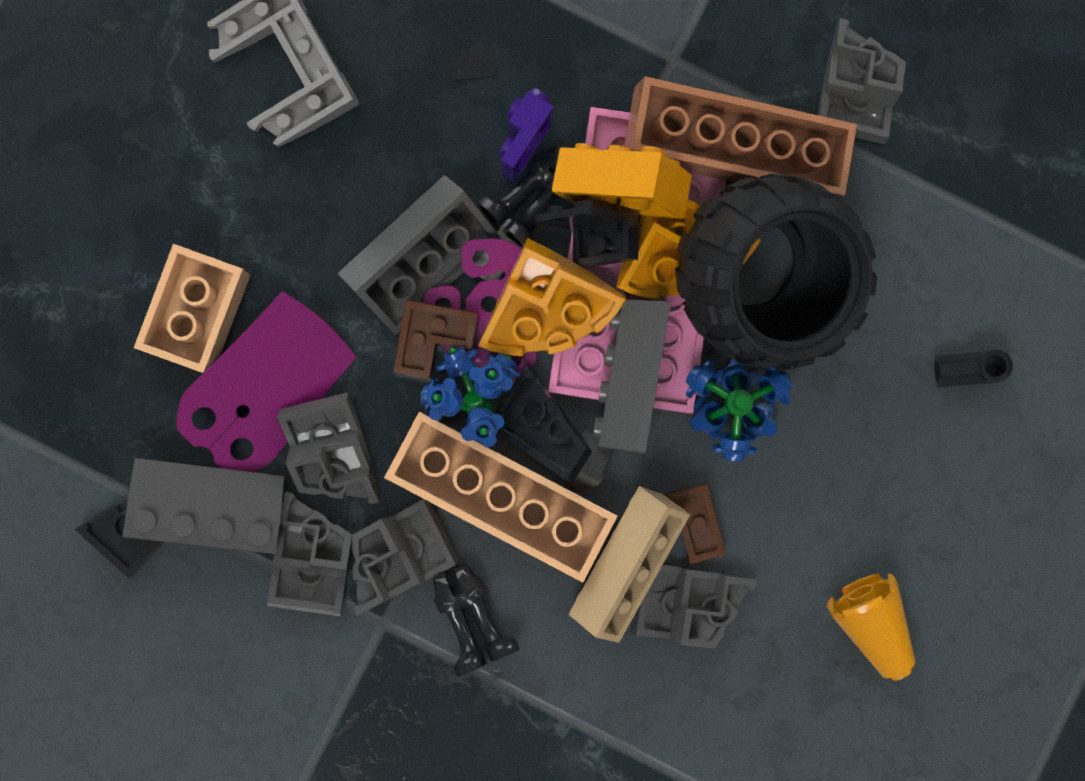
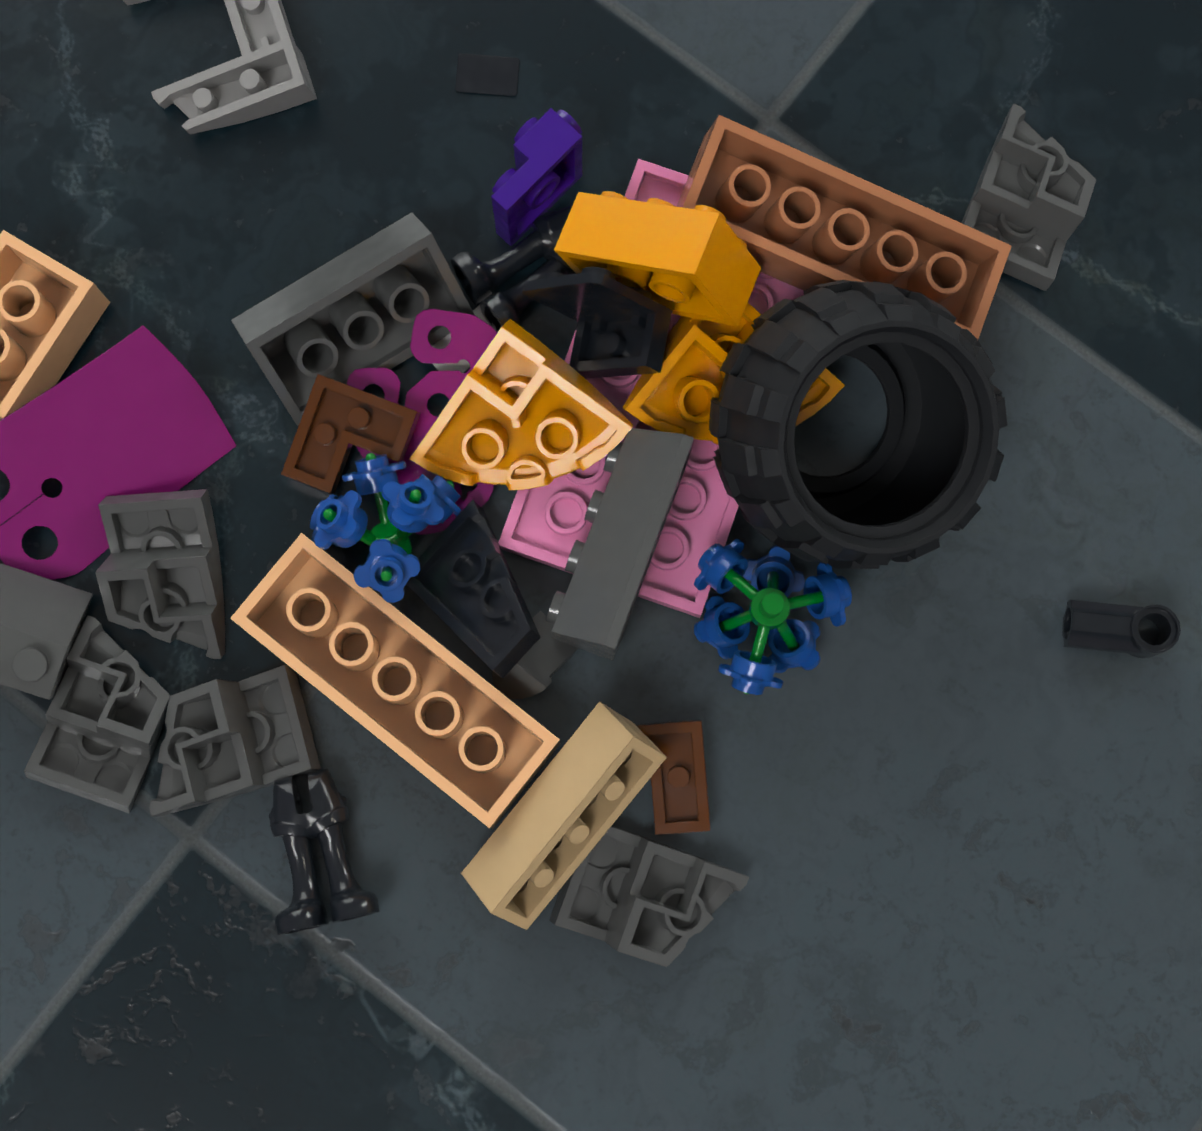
camera: 10 degrees right, 5 degrees down
light orange cone [827,573,916,681] -> none

